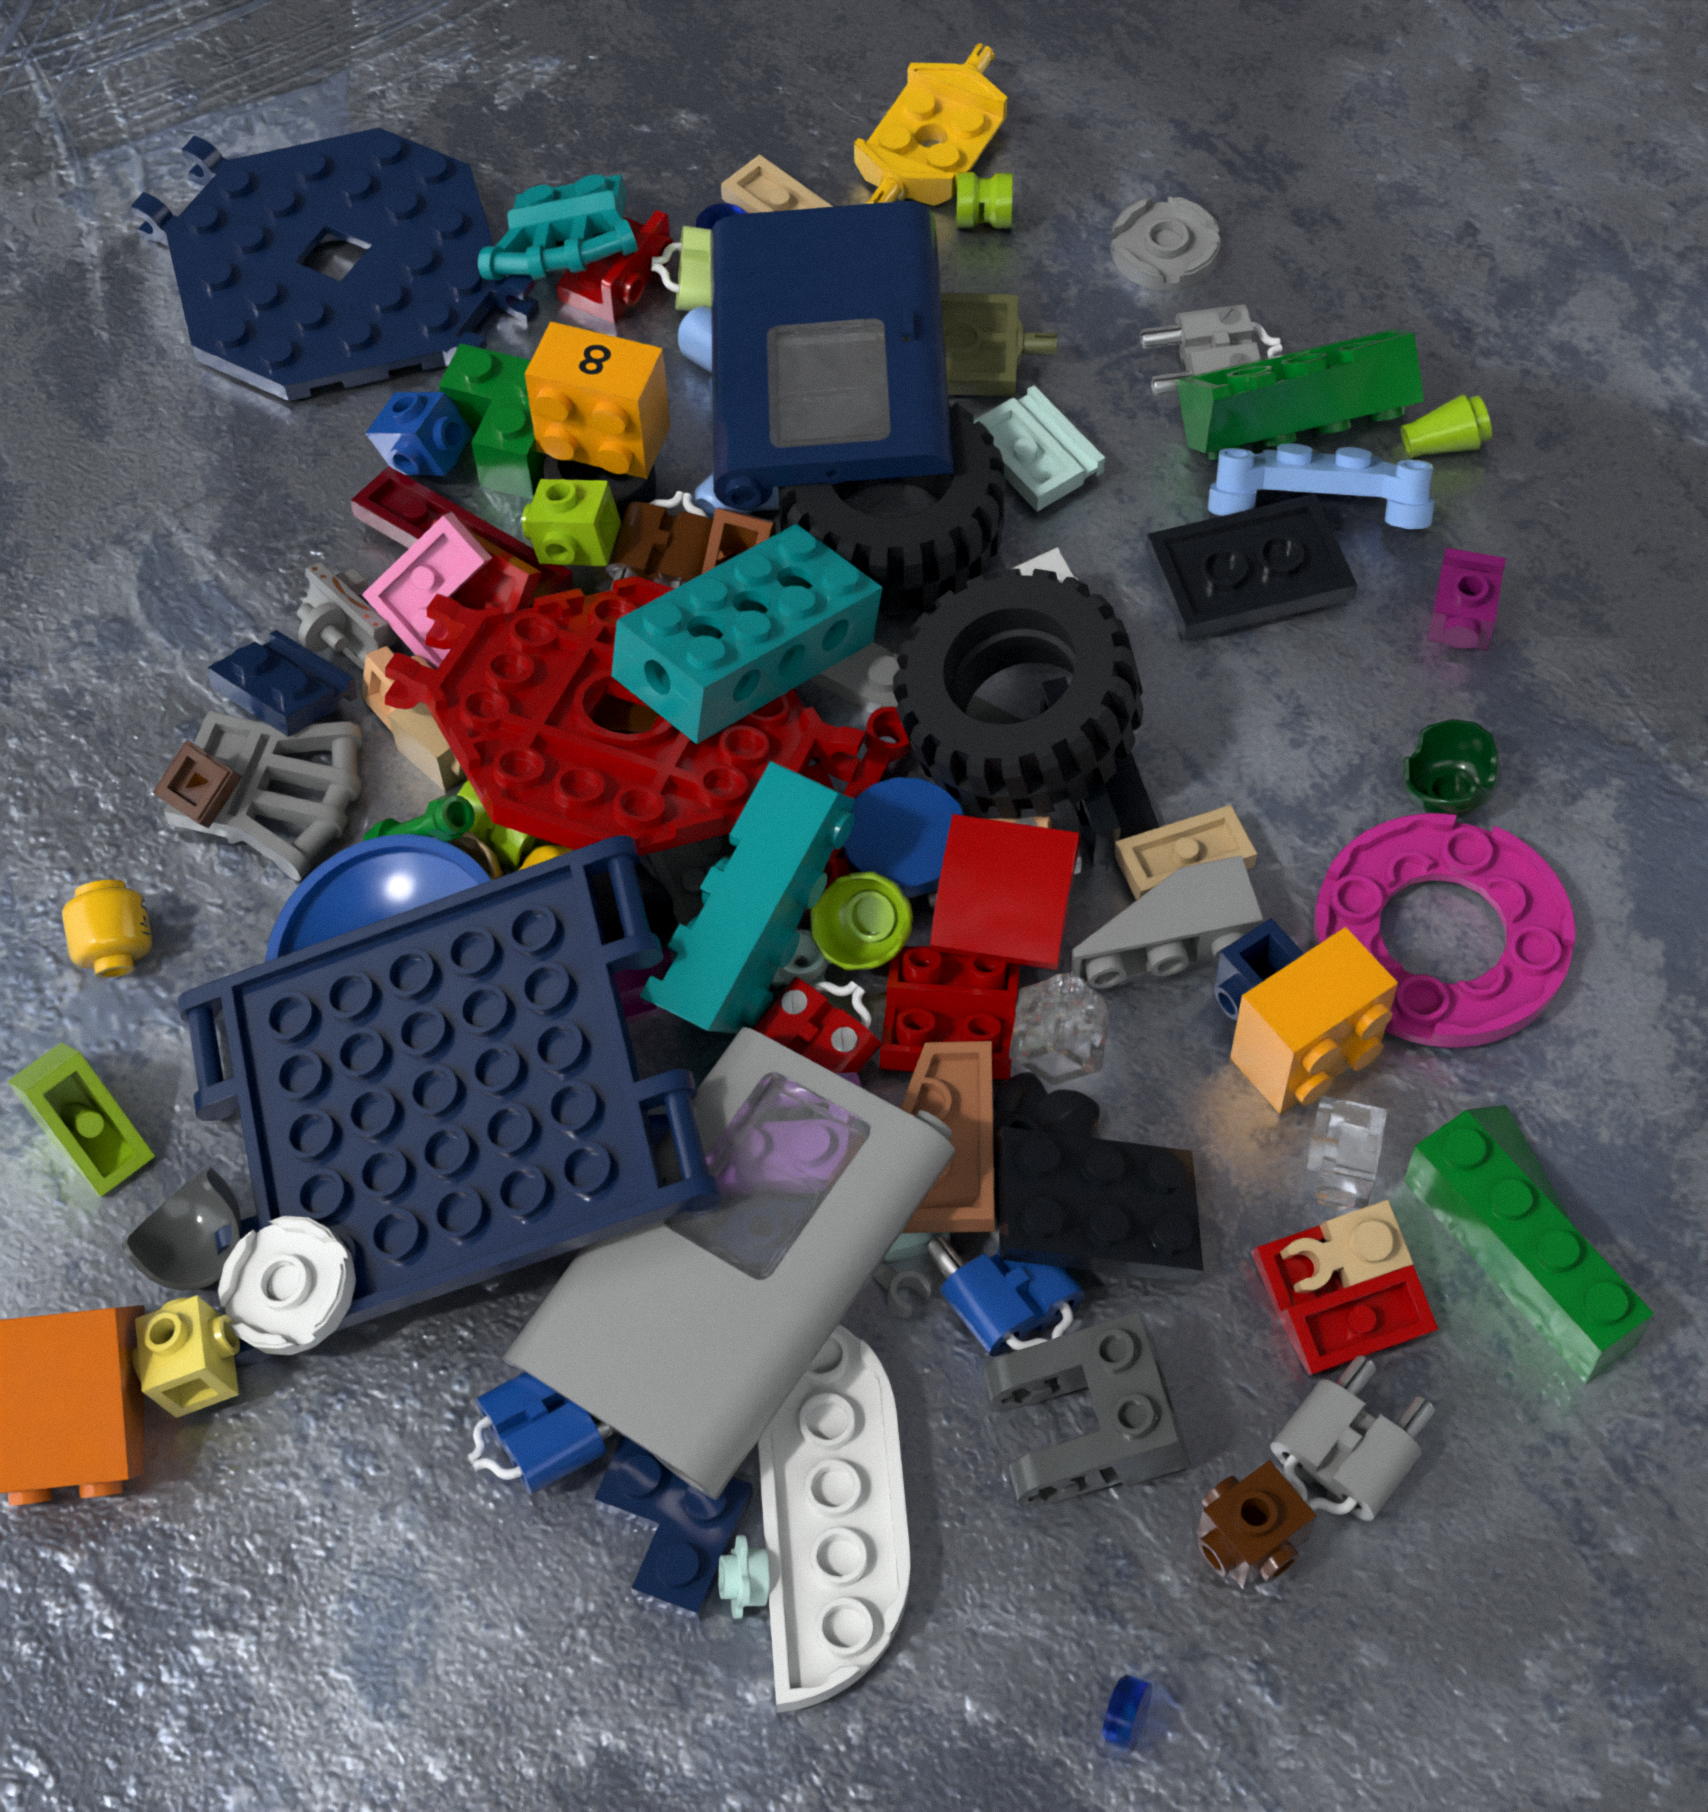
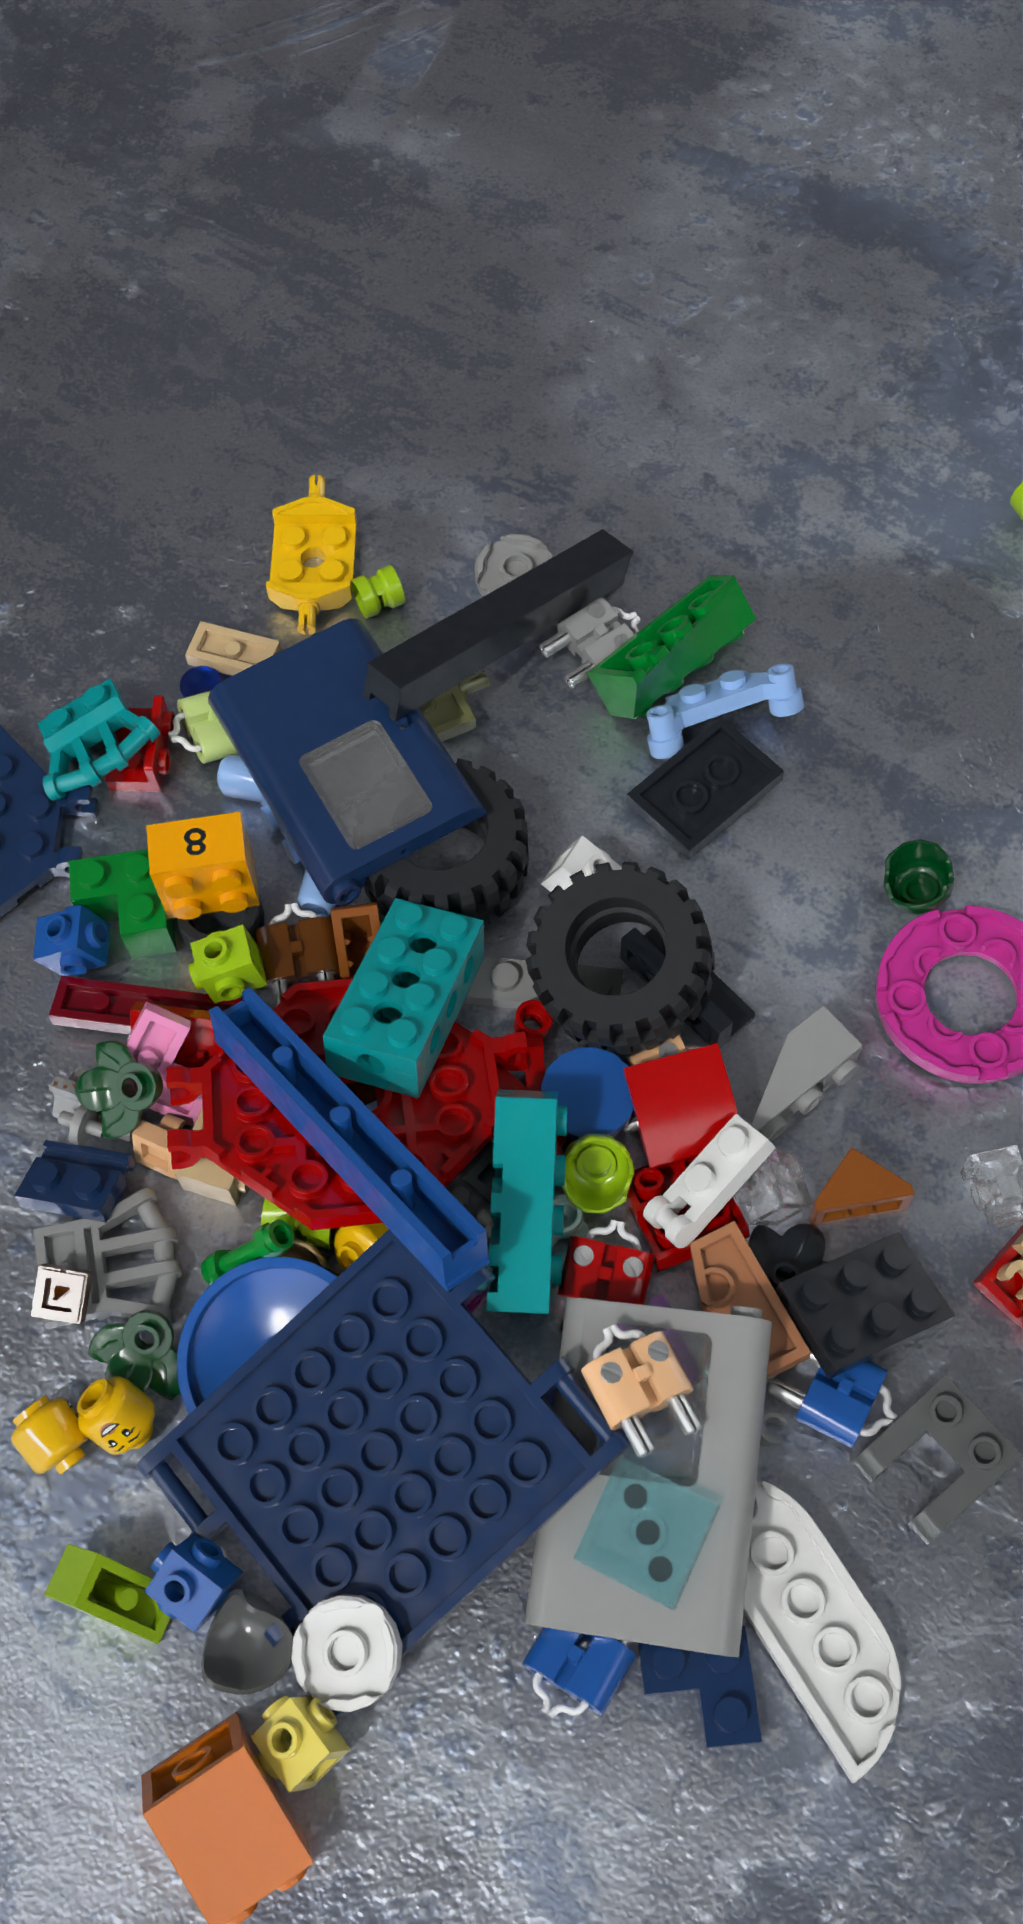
camera: 25 degrees left, 5 degrees up
light aqua plate [718,1535,770,1619] -> none
light aqua plate [973,385,1105,512] -> none
tan plate [1114,805,1257,901] -> none
dark blue brick [1213,918,1304,1020] -> none
light orange brick [1230,926,1398,1115] -> none
lime cone [1401,394,1492,459] -> none
magenta brick [1427,548,1506,651] -> none
none -> dark green plate [75,1041,163,1138]
none -> yellow head [77,1376,155,1455]
none -> dark green plate [88,1310,180,1401]
none -> blue brick [144,1533,243,1632]
none -> blue tile [209,987,490,1292]
none -> black tile [363,529,634,721]
none -> clear light blue tile [573,1456,720,1610]
none -> light nougat piece [581,1324,701,1458]
none -> white plate [643,1114,776,1248]
none -> dark orange slope [809,1147,915,1226]

